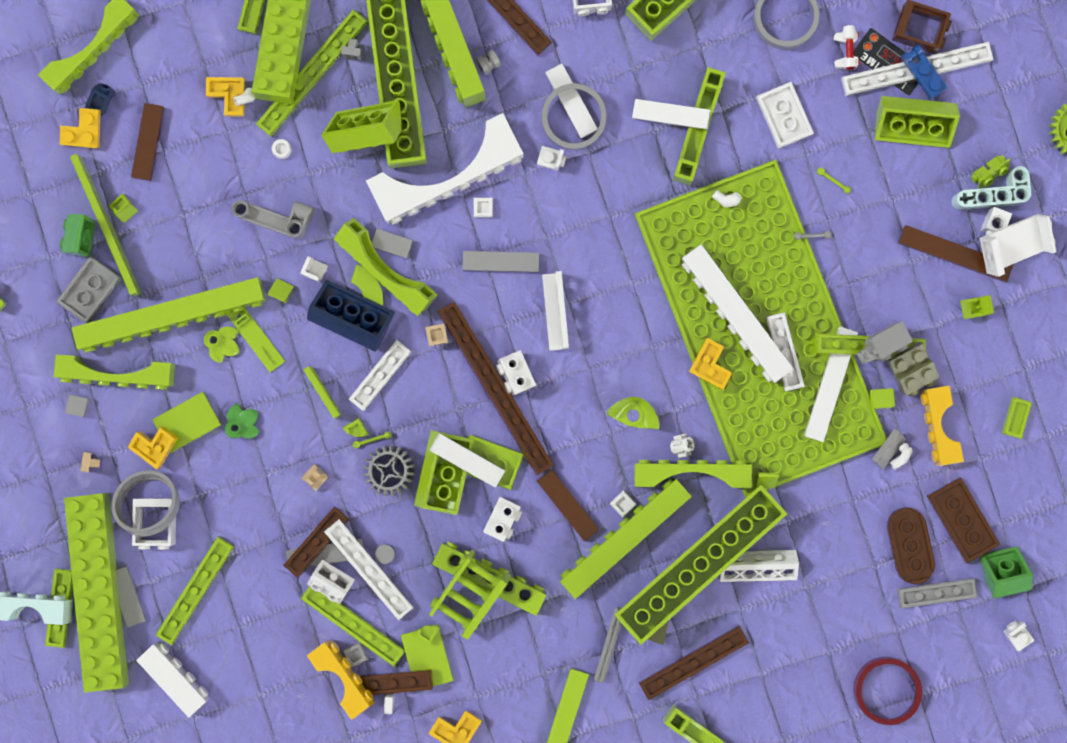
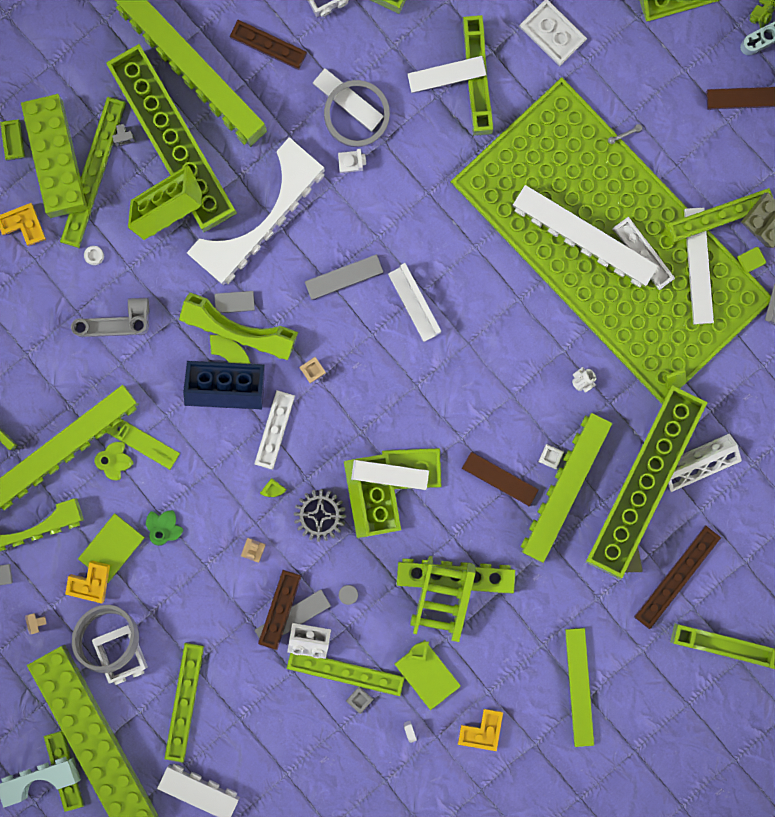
camera: 25 degrees left, 0 degrees up
light grey tile [116,566,147,628] -> none
white arm [233,88,255,106] -> none
lime slope [267,278,294,304] -> none
white panel [300,256,328,283] -> none
lime tile [303,366,342,419] -> none
yellow arch [307,639,375,720] -> none
white tile [324,519,413,620] -> none
lime hinge [353,431,392,448] -> none
reddish brown tile [360,669,433,695] -> none
reddish brown plate [437,301,554,476] -> none
white tile [474,198,493,218] -> none
light grey wheel [476,49,502,75] -> none
white brick [483,496,522,542] -> none
white brick [496,350,536,396] -> none
light grey axle [594,607,621,683] -> none
lime piece [606,397,660,429] -> none
lime arch [635,460,752,488] -> none
yellow plate [689,338,732,390] -> none
white arm [712,190,741,207] -> none
lime hinge [817,167,851,194] -> none
light grey hinge [857,321,913,364] -> none

